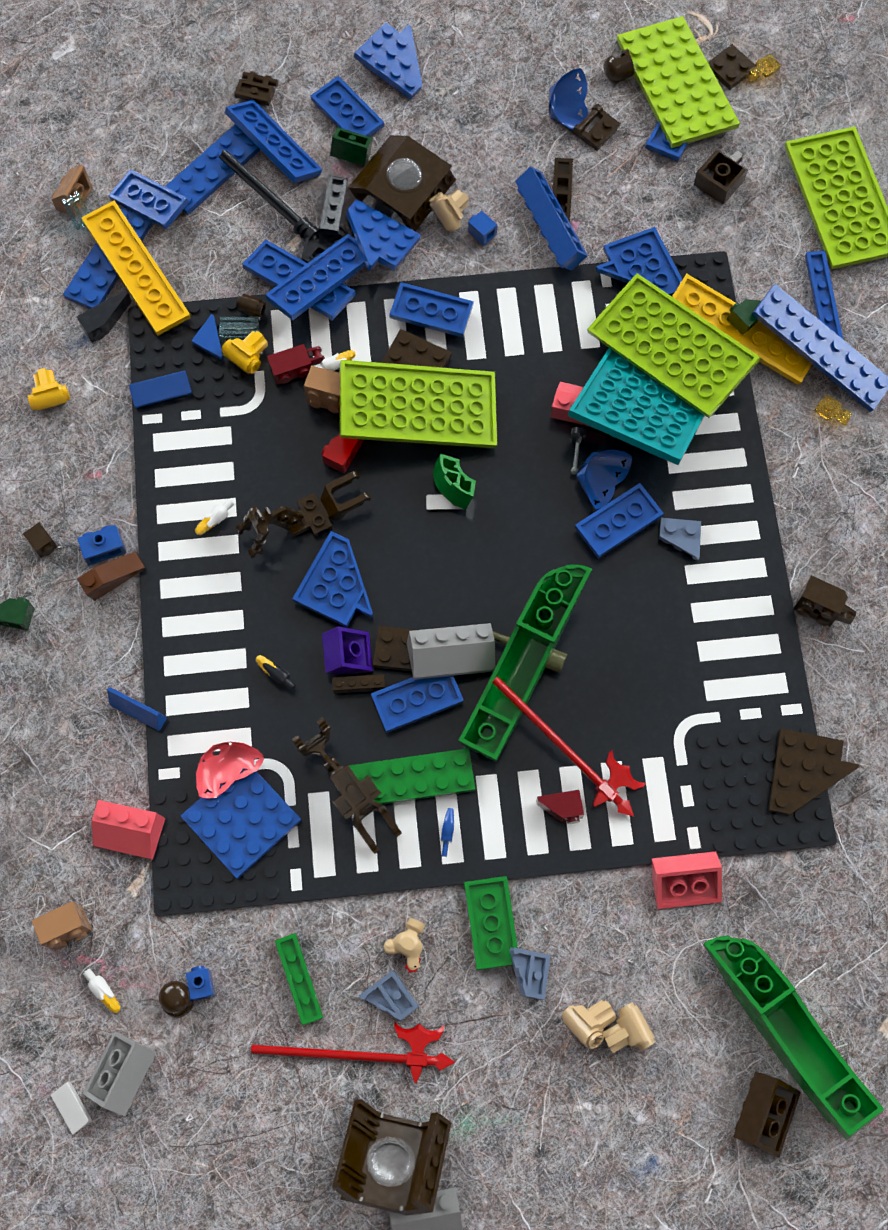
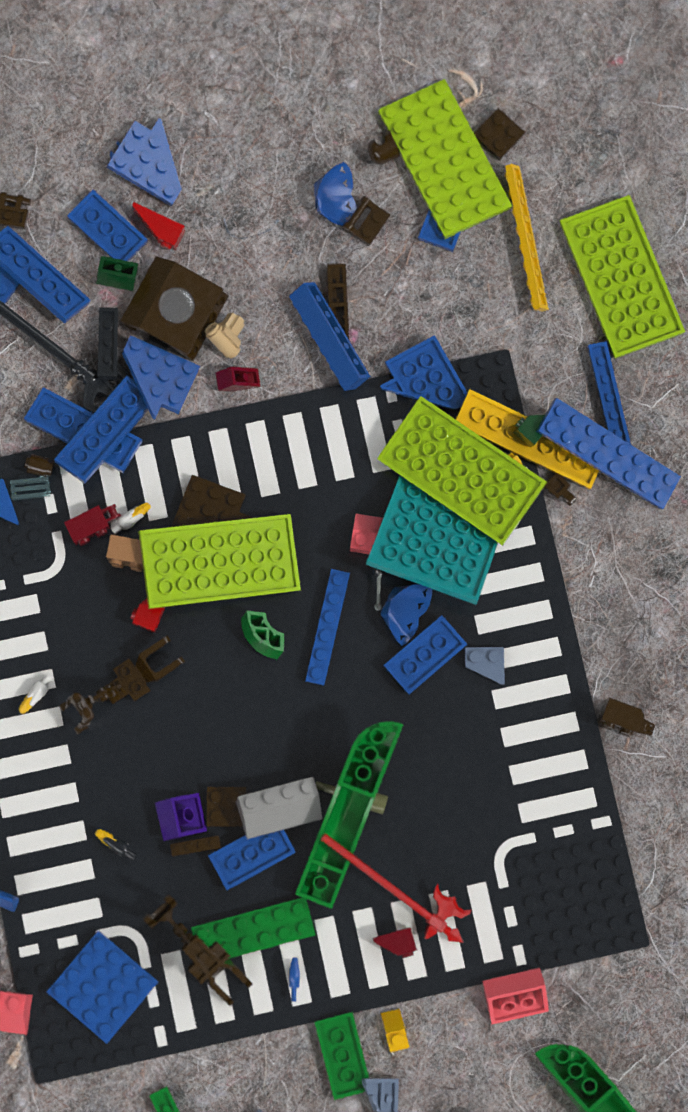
camera: 15 degrees left, 10 degrees up
coral piece [196,741,264,798] -> none
yellow piece [221,331,268,374] -> none
blue wing [292,531,373,628] -> none
tan animal [383,918,425,973] -> none
blue plate [389,282,474,338] -> none
white sticker [426,495,462,510] -> none
blue brick [468,211,498,246] -> none
dark brown hinge [693,150,748,205] -> none
clear yellow plate [747,53,781,82] -> none
dark brown wing [768,728,859,815] -> none
clear yellow plate [814,394,852,425] -> none
none -> red slope [132,202,185,251]
none -> dark red slope [215,367,261,392]
none -> blue plate [305,569,350,686]
none -> yellow slope [381,1008,409,1052]
none -> yellow plate [505,163,549,312]
none -> dark brown plate [544,473,576,506]

